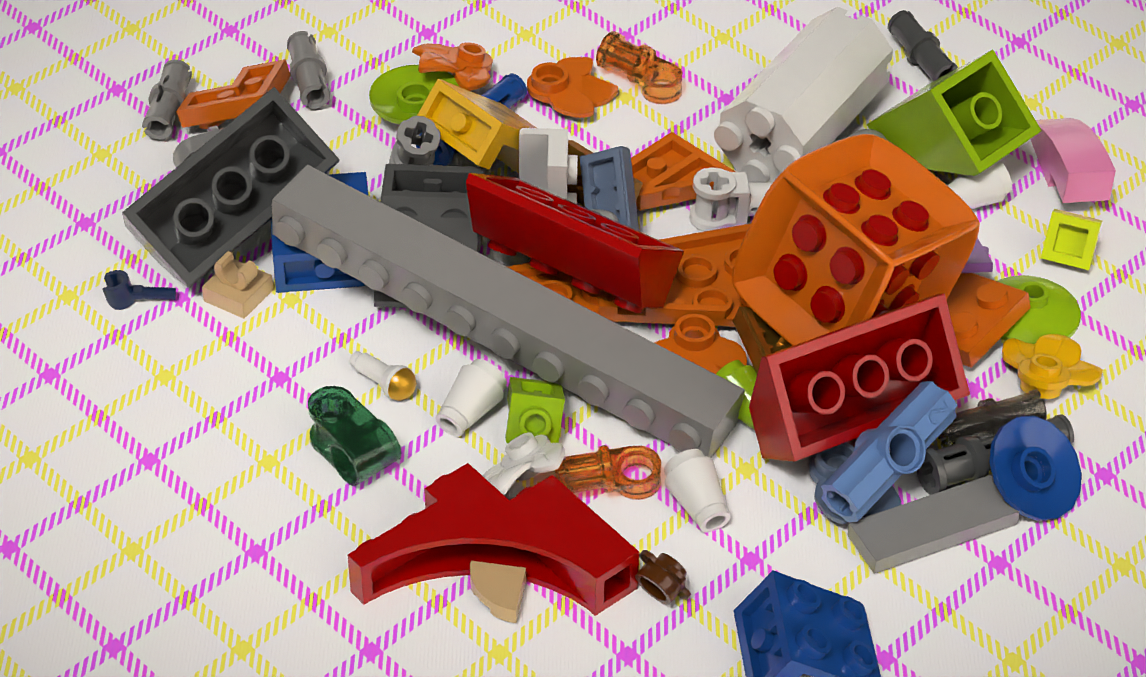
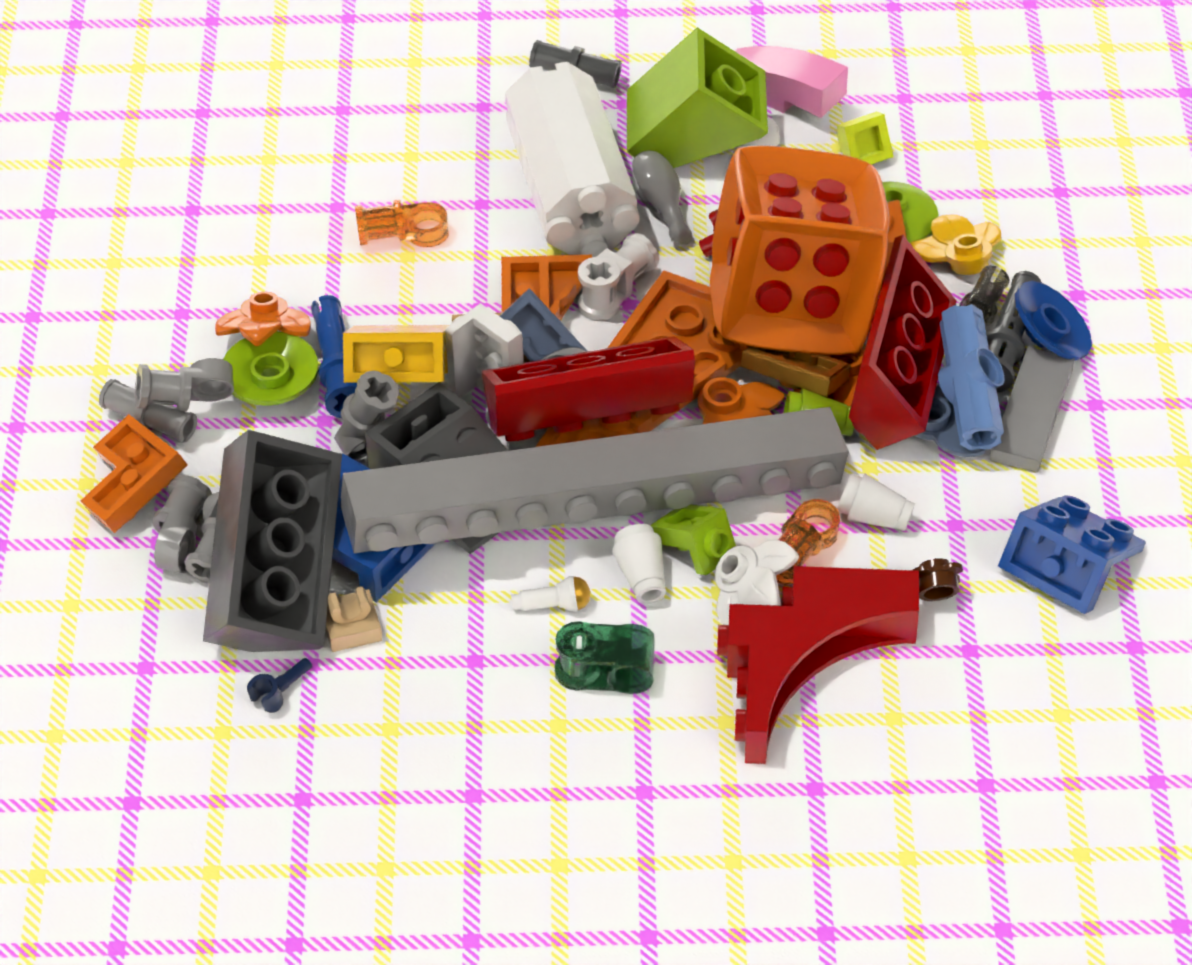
camera: 45 degrees left, 5 degrees up
light grey pin [142,59,192,140] -> none
tan tile [470,561,526,623] -> none
orange plate [527,57,618,118] -> none
none -> light grey connector [135,358,234,411]

